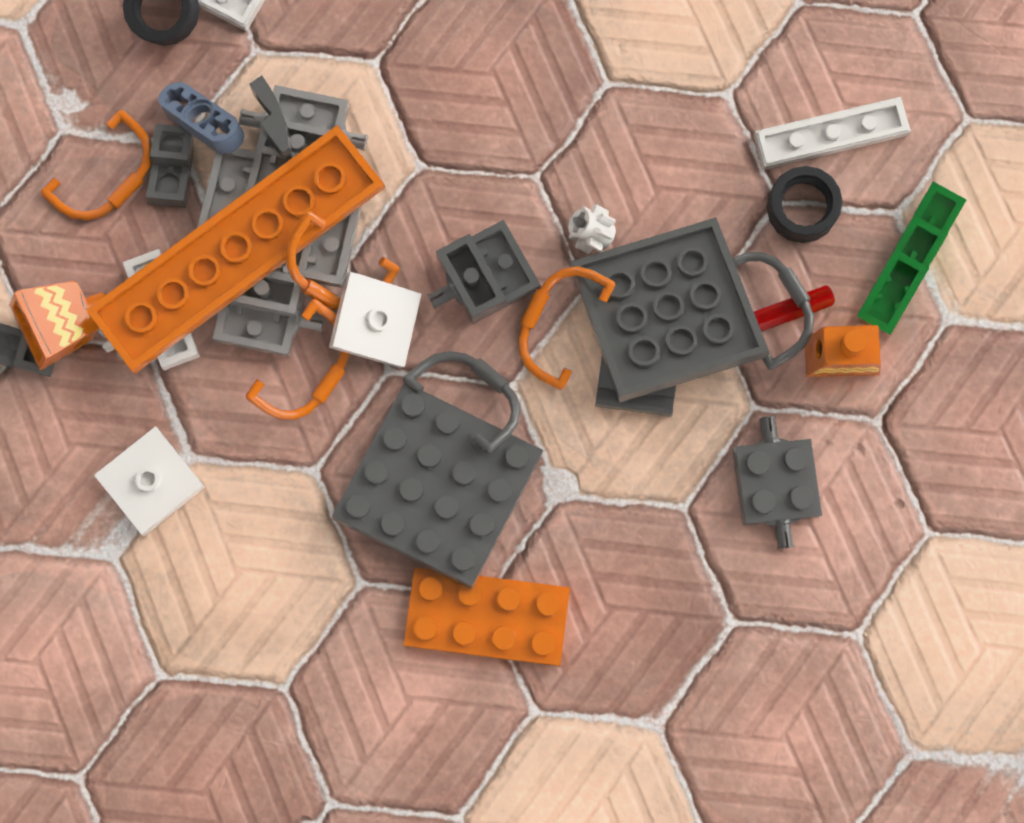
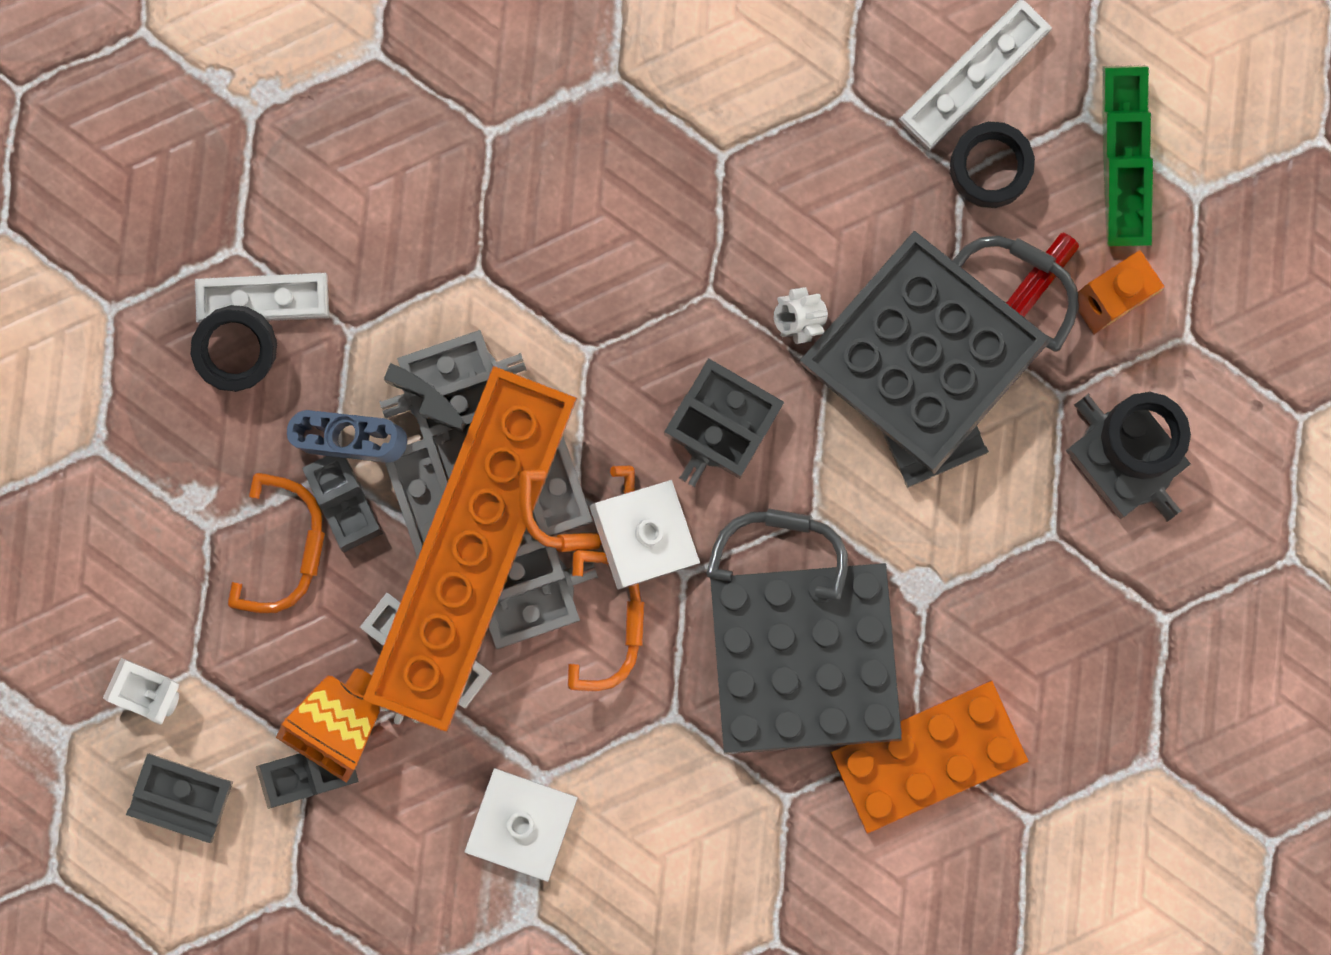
camera: 30 degrees left, 5 degrees up
orange piece [518,266,615,390] -> none
none -> black tyre [1101,392,1191,480]

